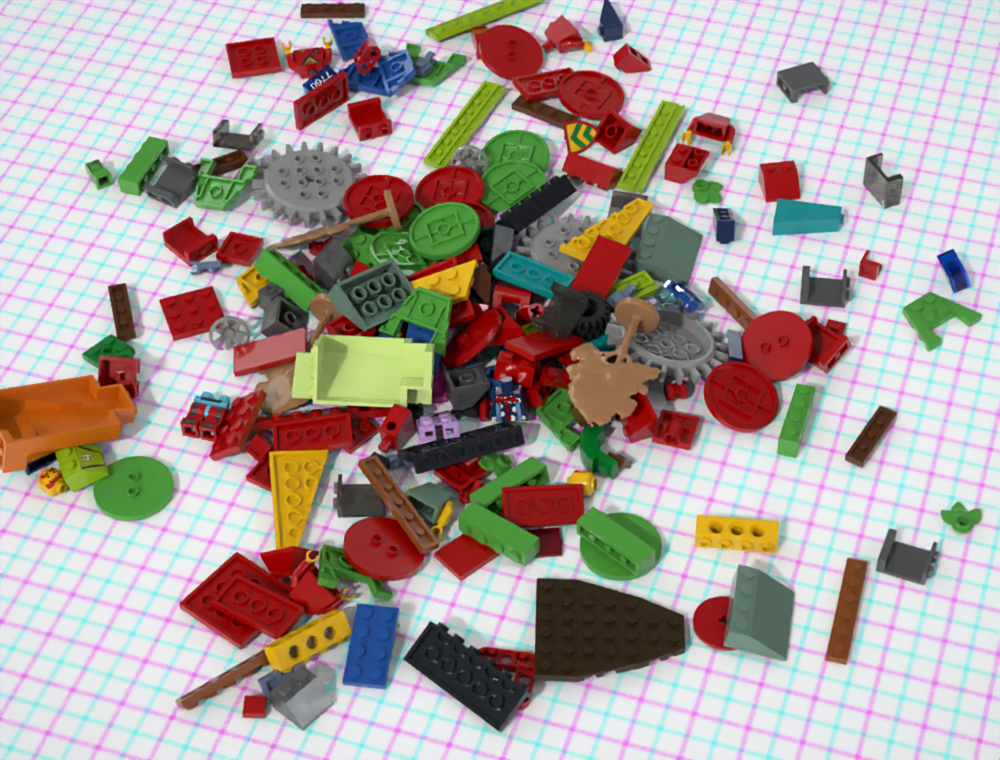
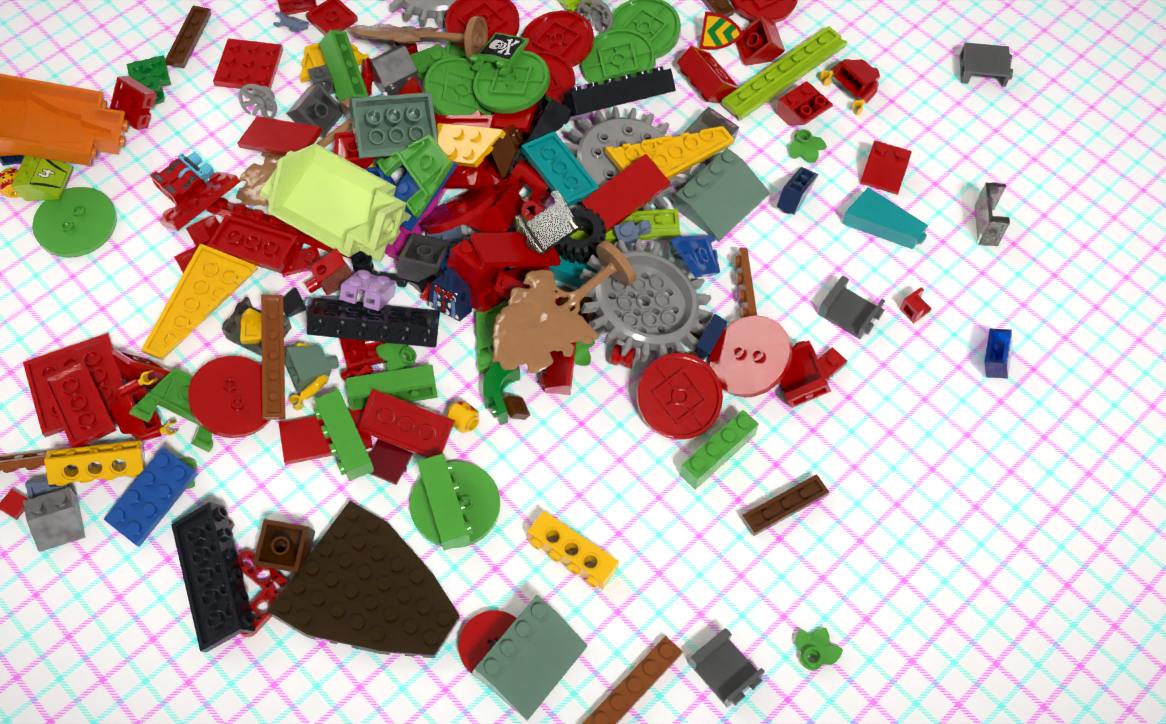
camera: 25 degrees right, 15 degrees up
red plate [652,409,700,450] -> none
bright green wing [902,292,982,352] -> none
none -> yellow tile [240,308,261,344]
none -> reddish brown slope [253,519,316,573]
none -> flag [470,33,529,77]

